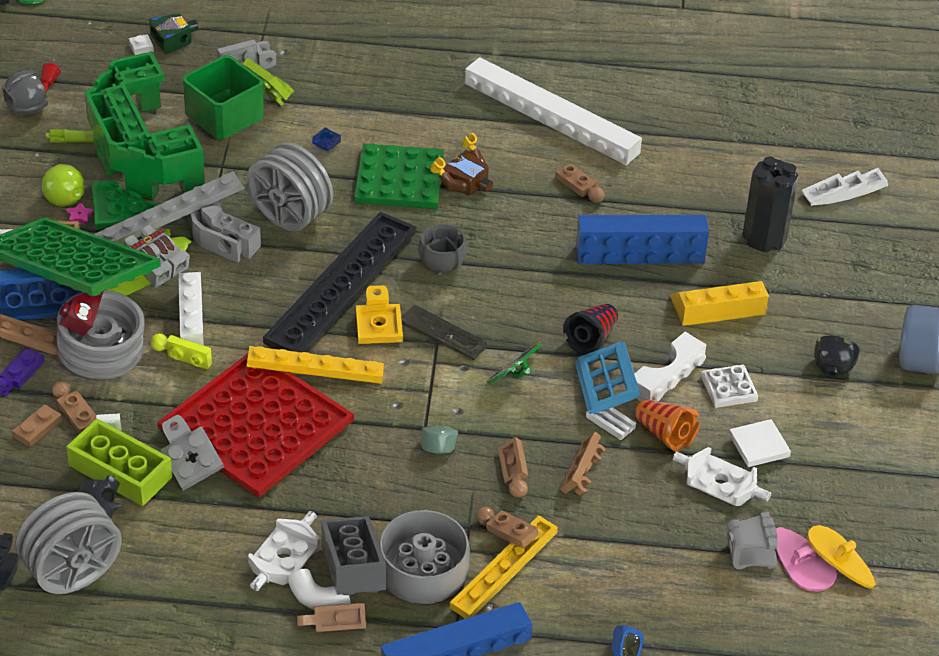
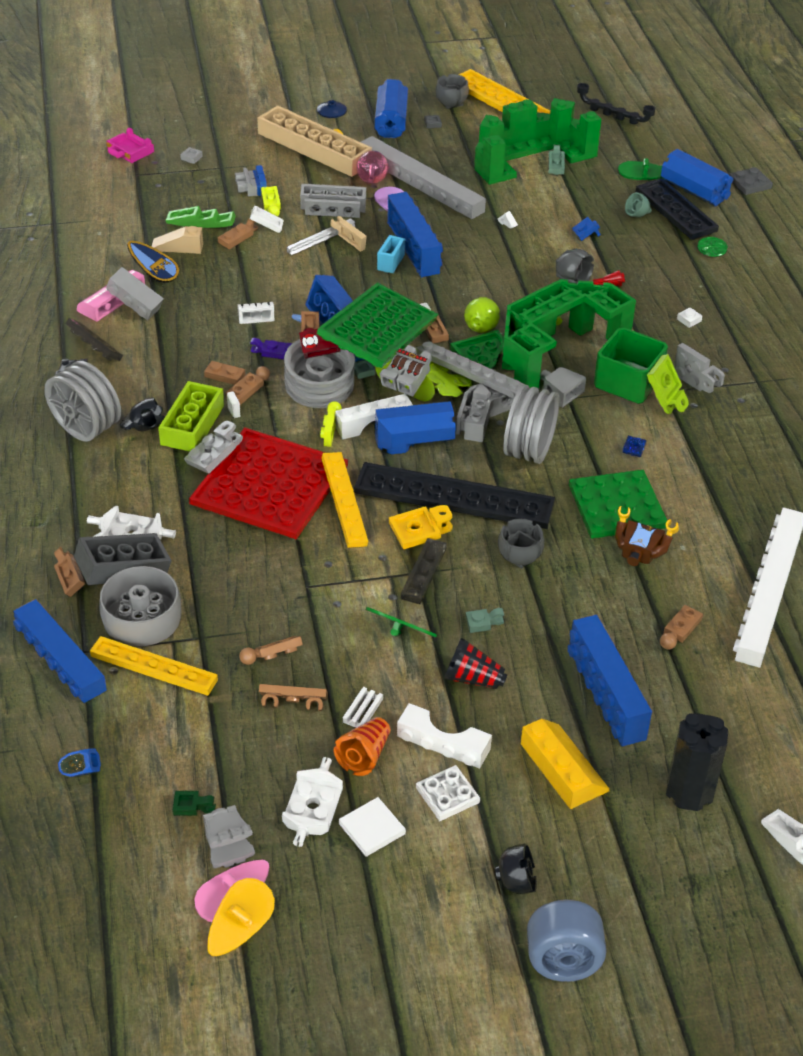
camera: 75 degrees right, 0 degrees up
dark pink plate [66,203,94,224] -> none
dark green torso [149,13,199,55] -> none
sand green hair [421,425,458,454] -> none
medium nougat plate [476,507,539,548] -> none
dark azure piece [575,342,641,414] -> none
none -> dark green plate [172,791,216,816]
none -> blue brick [375,401,456,454]
none -> sand green plate [466,608,504,633]
none -> light grey torso [540,367,586,408]

